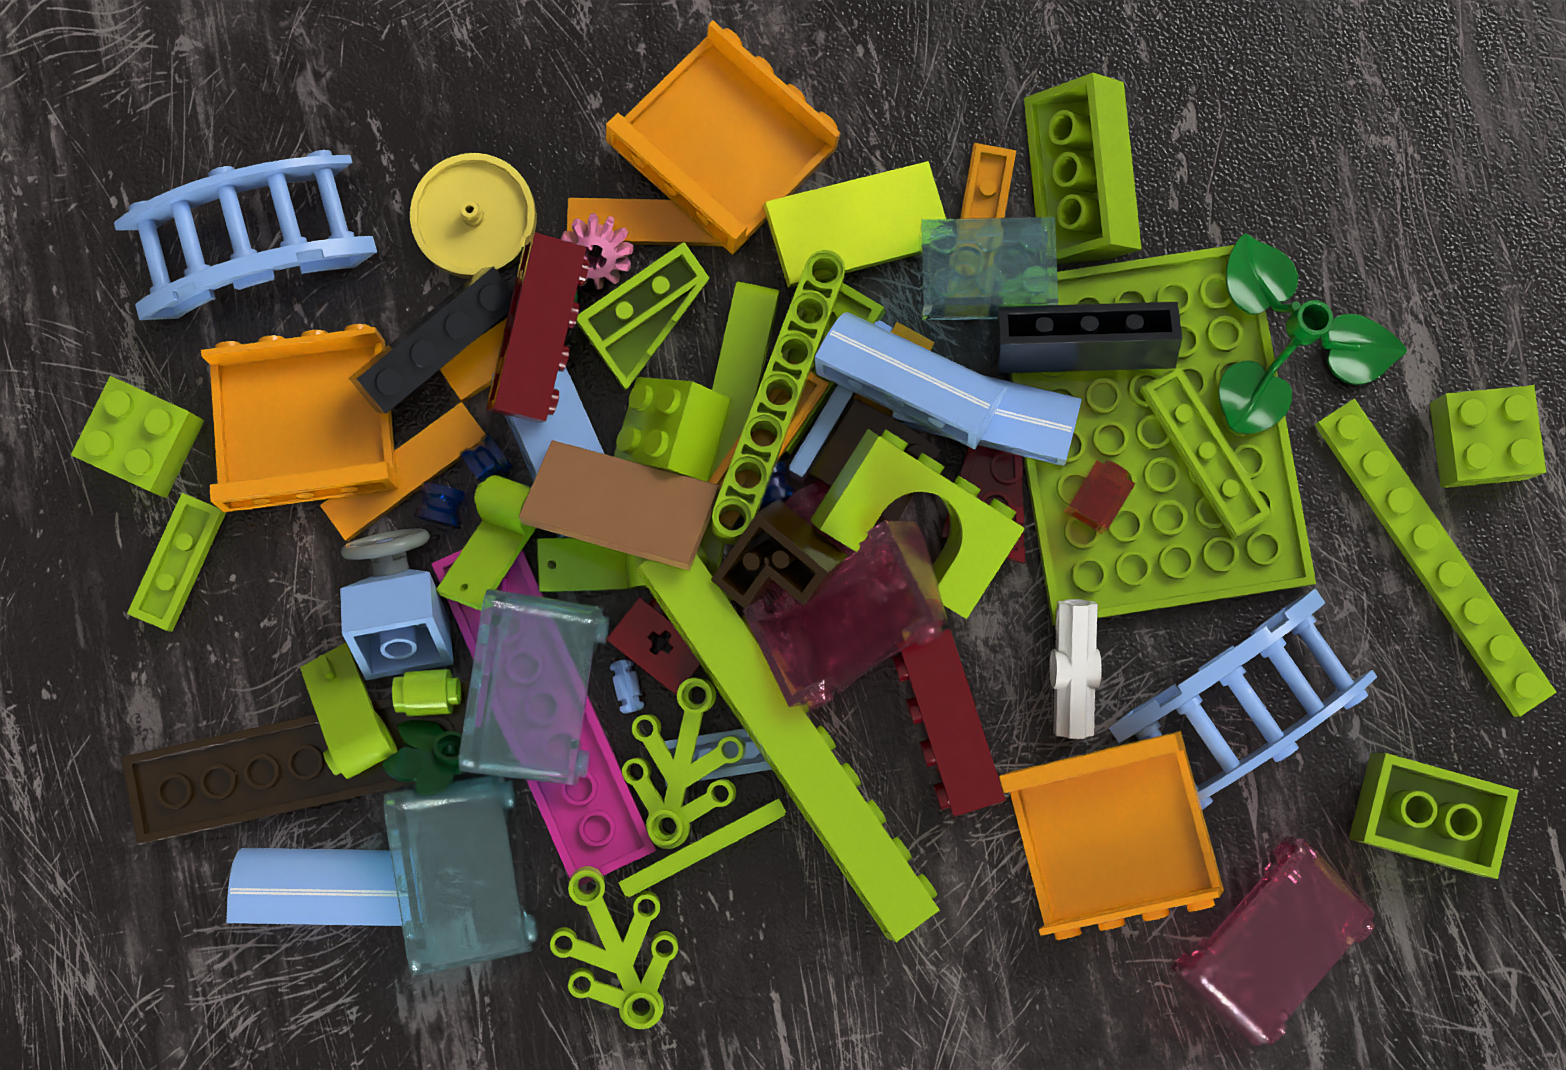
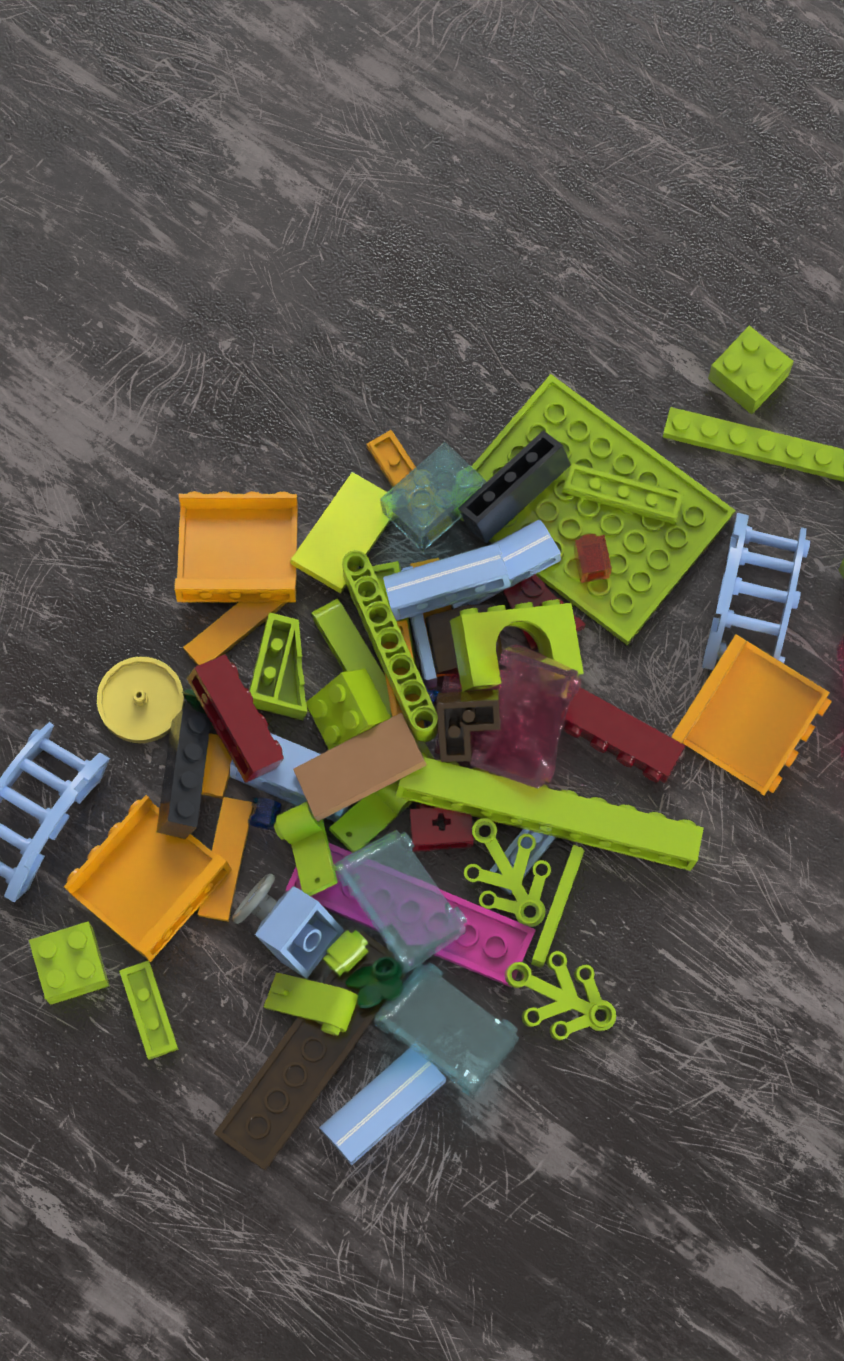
camera: 45 degrees left, 10 degrees down
clear blue wheel [414,482,465,527] -> none
bright pink gear [561,213,634,290] -> none
light blue piece [610,659,644,714] -> none
lime slope [1024,73,1142,265] -> none
white piece [1050,599,1101,739] -> none
green plant [1218,233,1407,434] -> none

